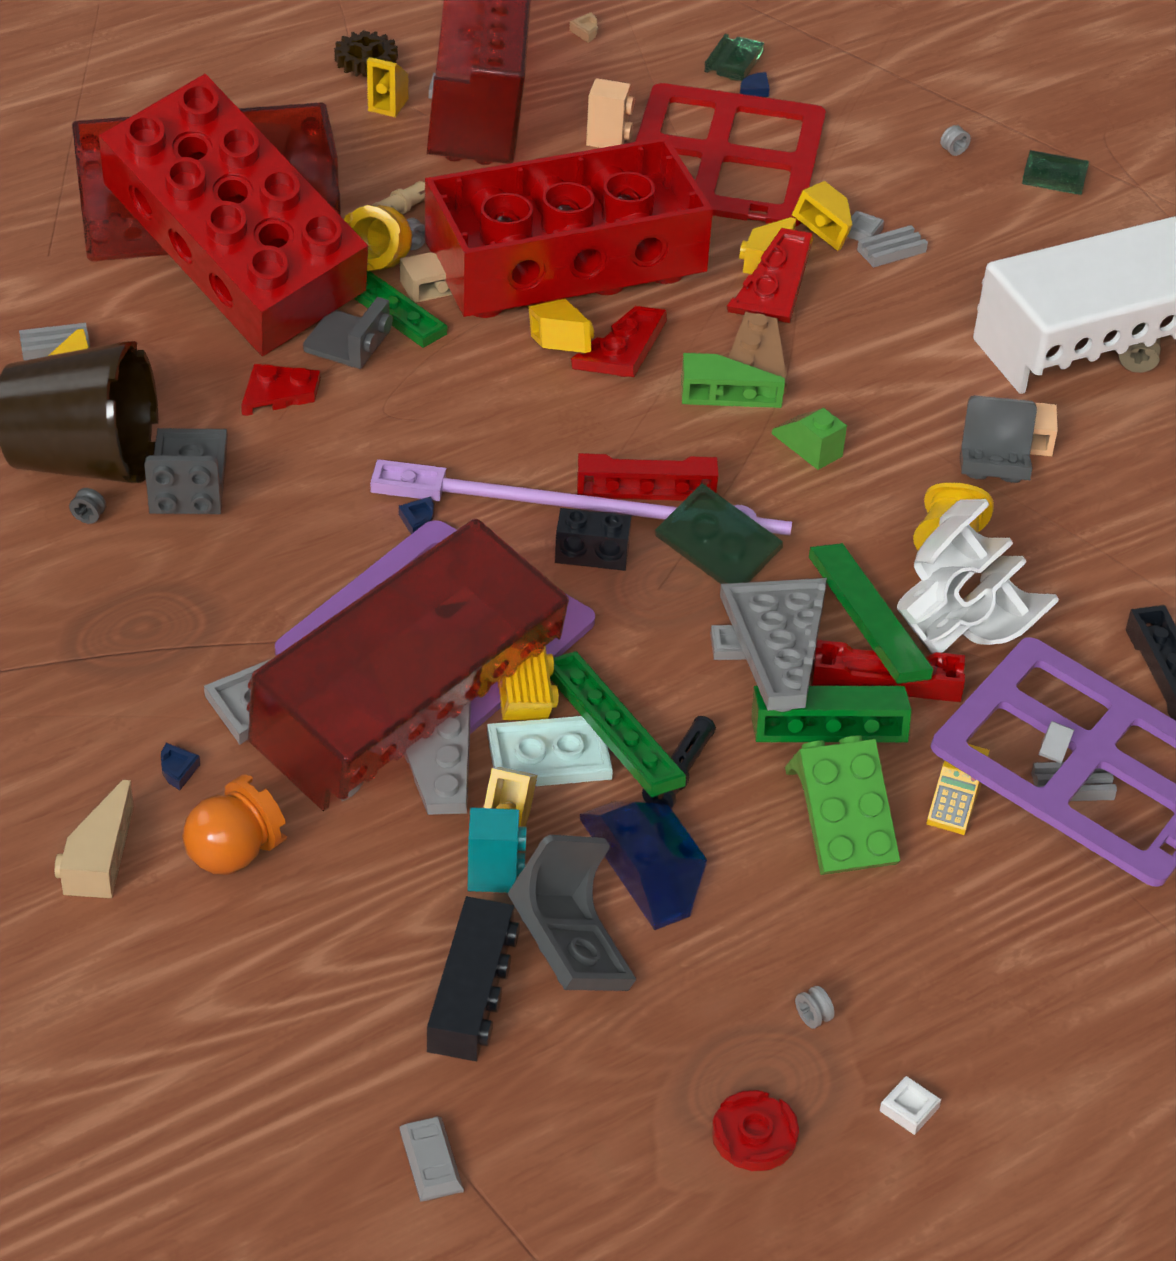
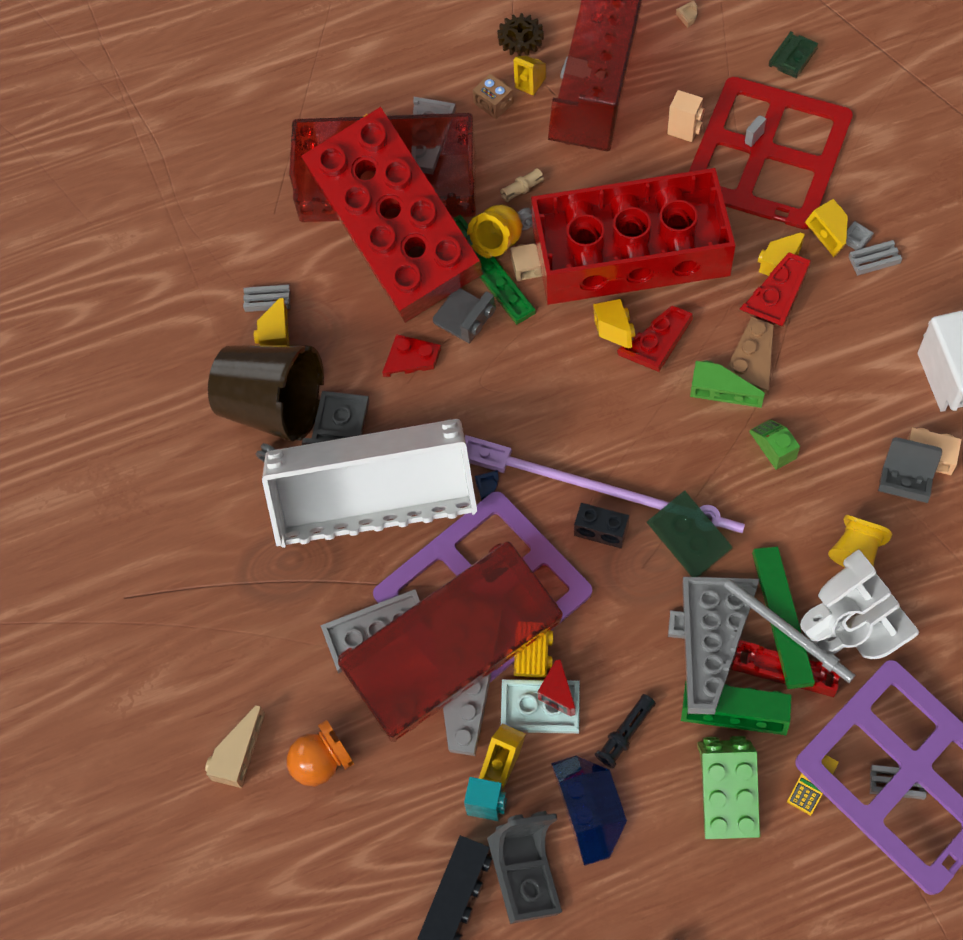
camera: 20 degrees right, 20 degrees up
dark blue tile [161,743,200,790] -> none
green tile [550,651,686,797] -> none
red piece [577,453,718,502] -> none
dark blue tile [740,72,770,97] -> none
light grey bush [940,125,971,156] -> none
light grey piece [1038,721,1074,763] -> none
none -> white container [262,419,477,548]
none -> medium nougat head [473,74,513,119]
none -> red slope [538,659,575,716]
none -> light grey bar [724,579,856,683]
none -> light grey tile [745,115,766,147]

